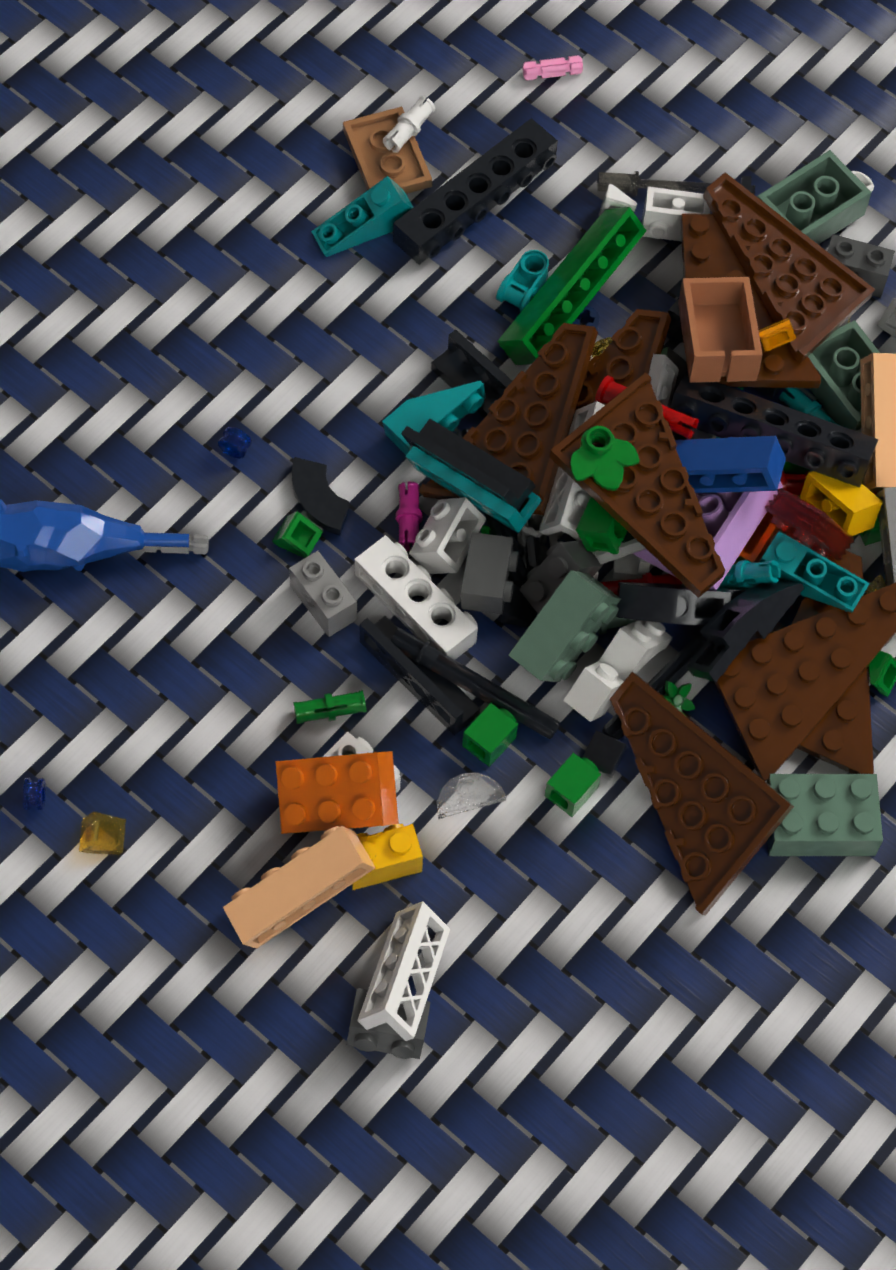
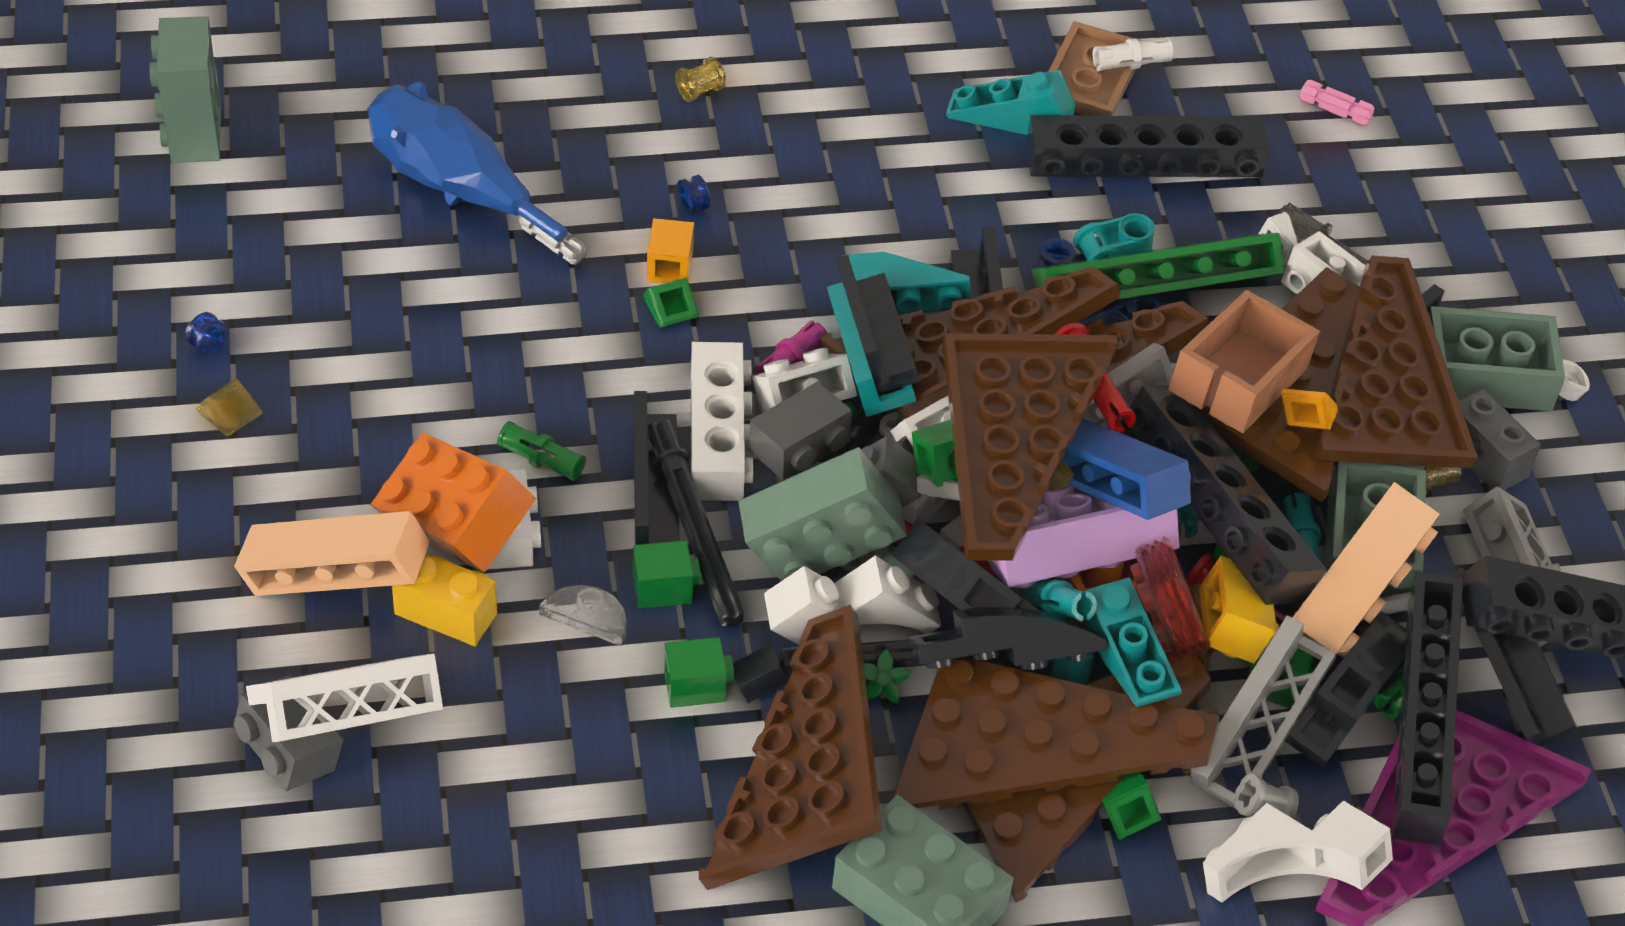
camera: 40 degrees right, 15 degrees down
light grey brick [289,551,357,637] -> none
black tile [292,457,350,536] -> none
green plate [570,426,640,491] -> none
none -> light orange brick [647,218,694,284]
none -> clear yellow bush [675,56,726,102]
none -> clear blue bush [1038,238,1076,268]

